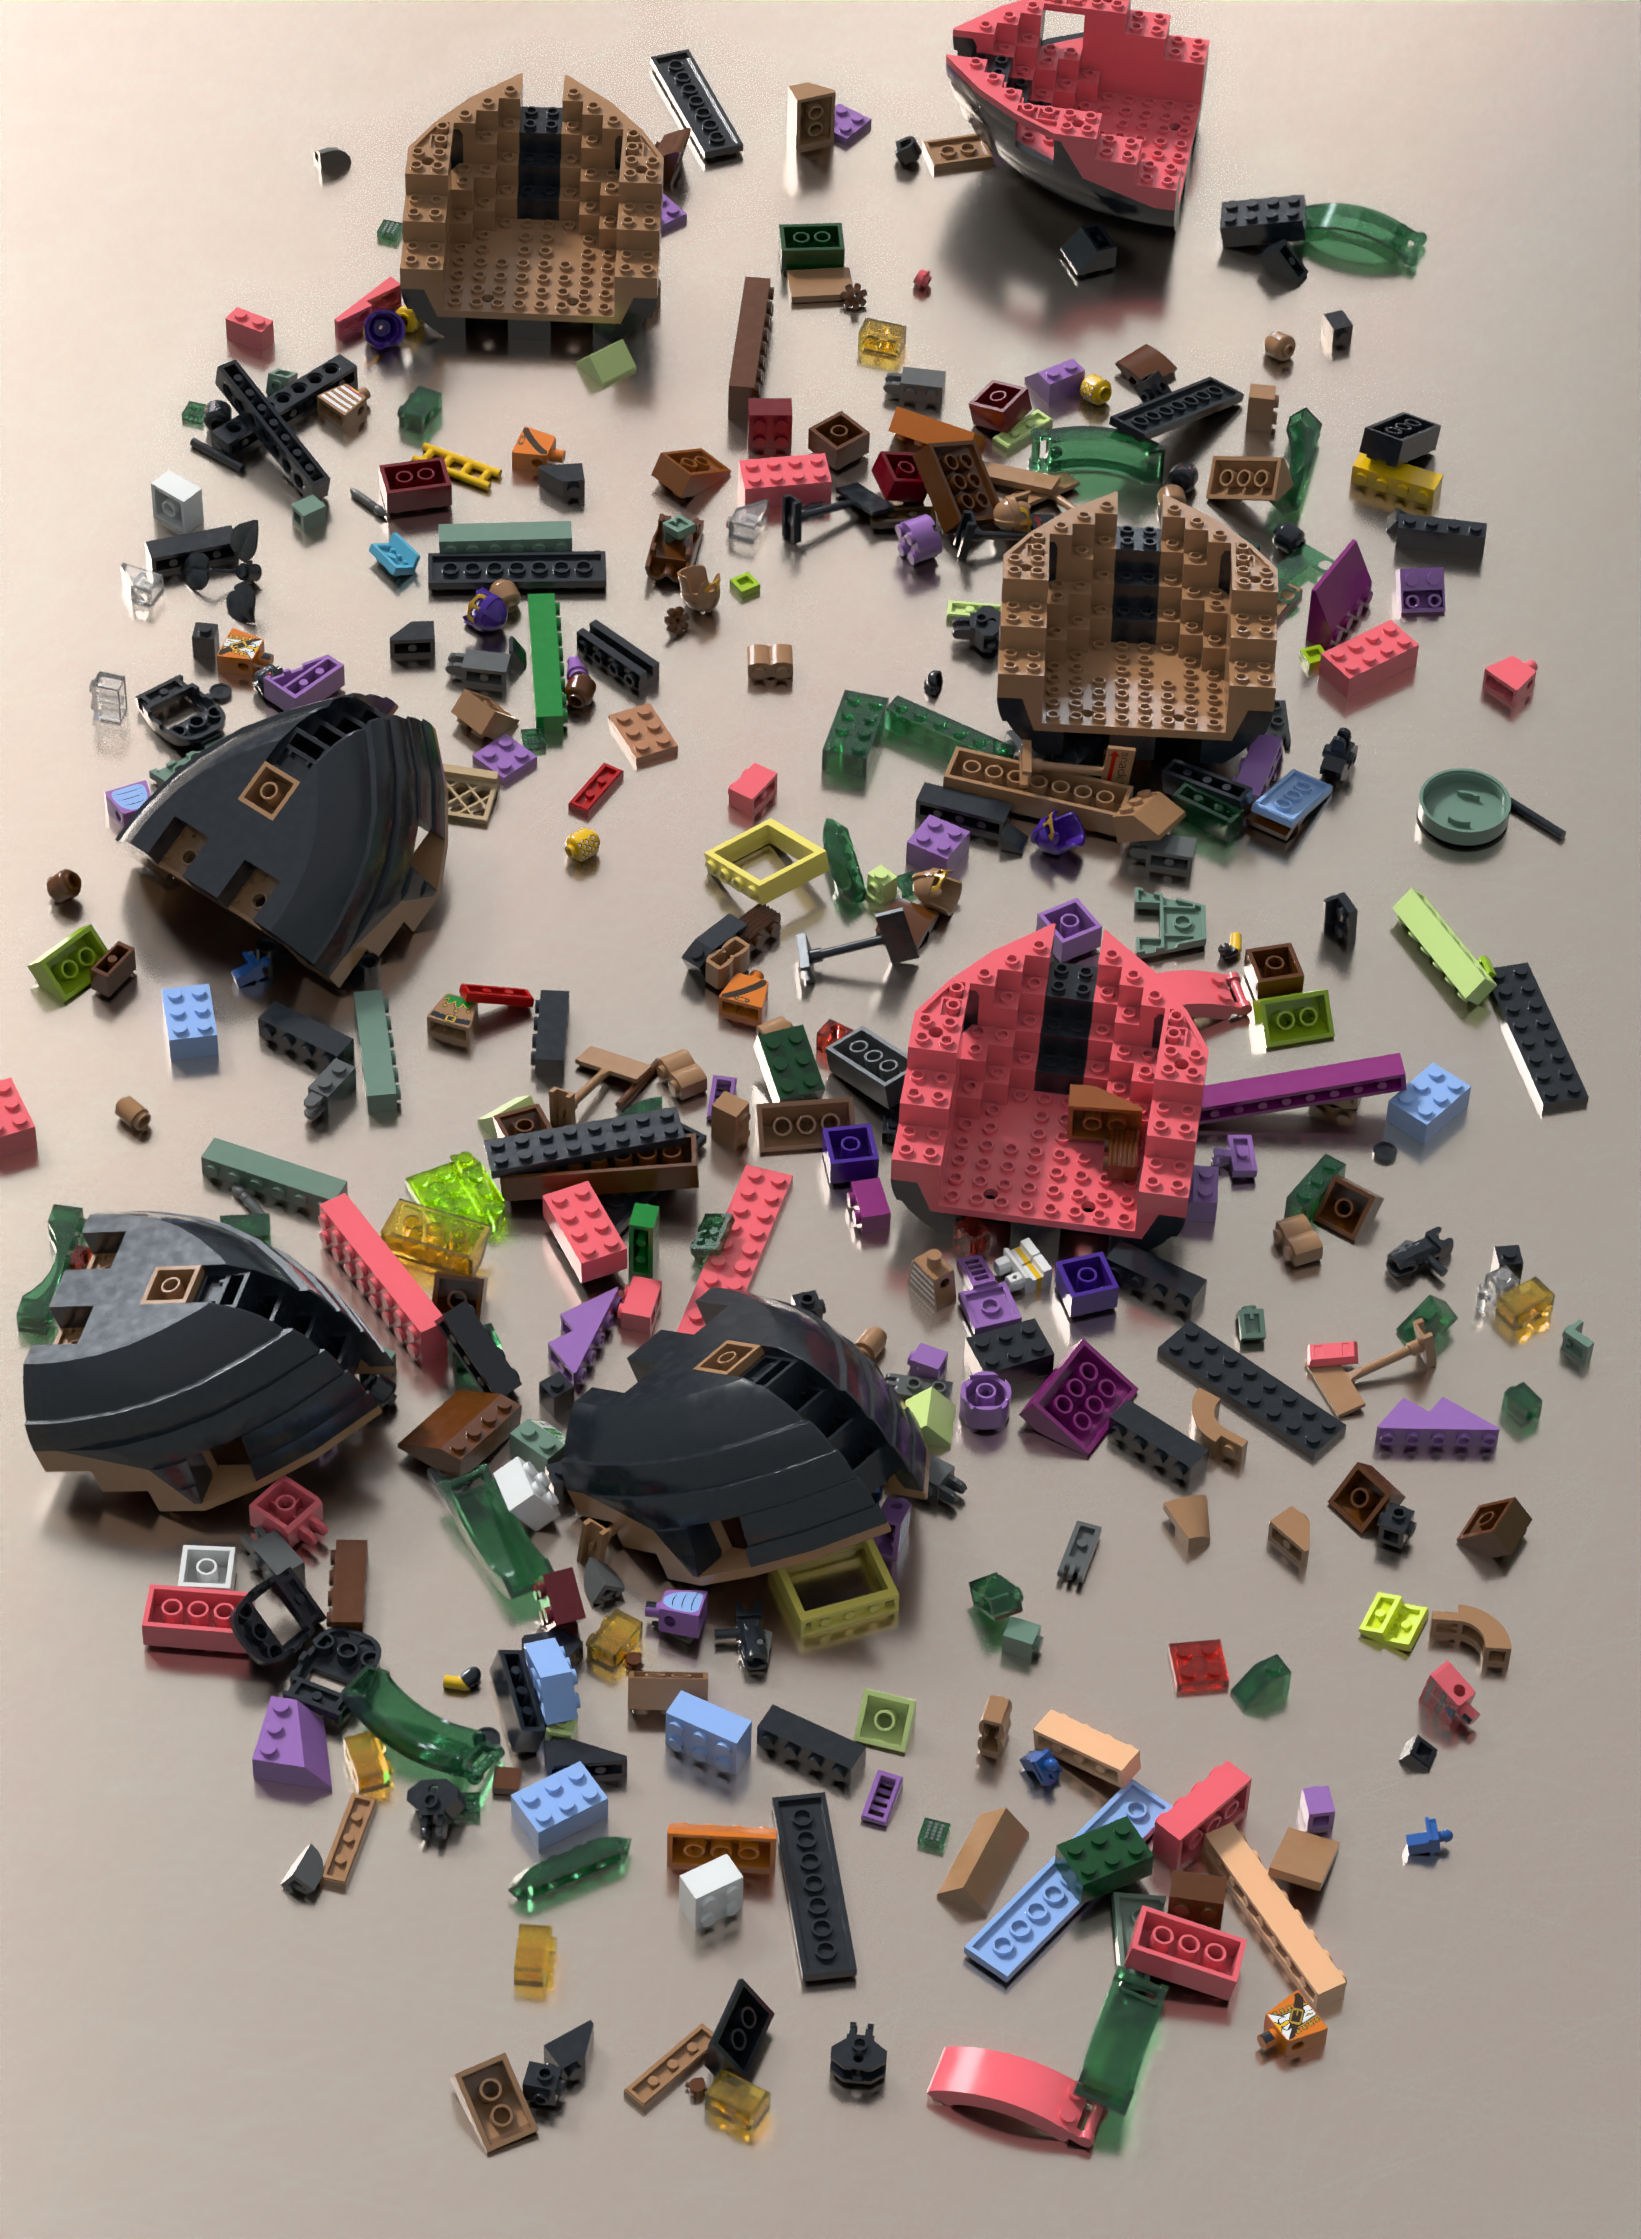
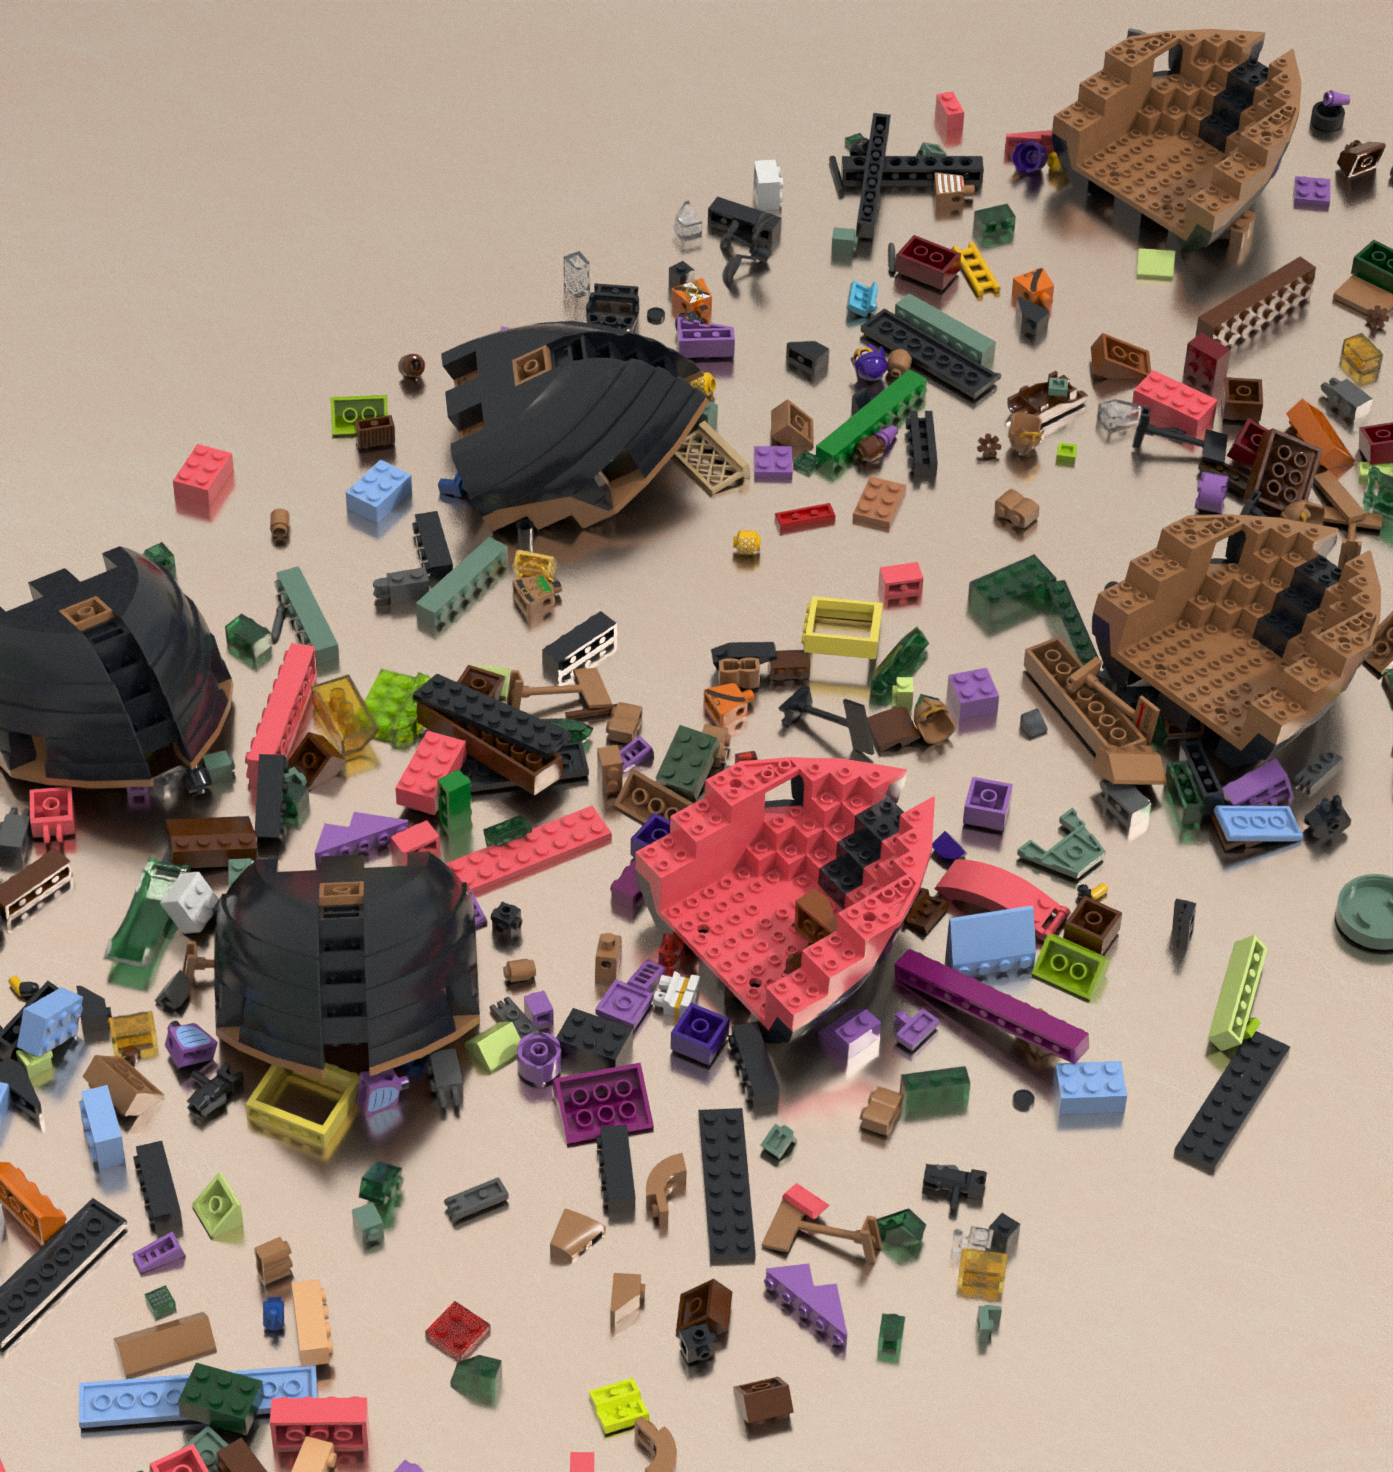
camera: 45 degrees right, 0 degrees up
dark grey hinge [445,649,511,689] -> none
red tile [459,984,534,1007] -> none
dark red brick [532,1567,586,1631] -> none
black brick [539,1371,574,1418] -> none
black brick [915,782,1012,838] -> none
dark purple helmet [1031,809,1085,856] -> none
reddish brown slope [1312,1175,1384,1241] -> none
none -> clear yellow brick [512,550,559,582]
none -> light blue slope [945,905,1036,976]

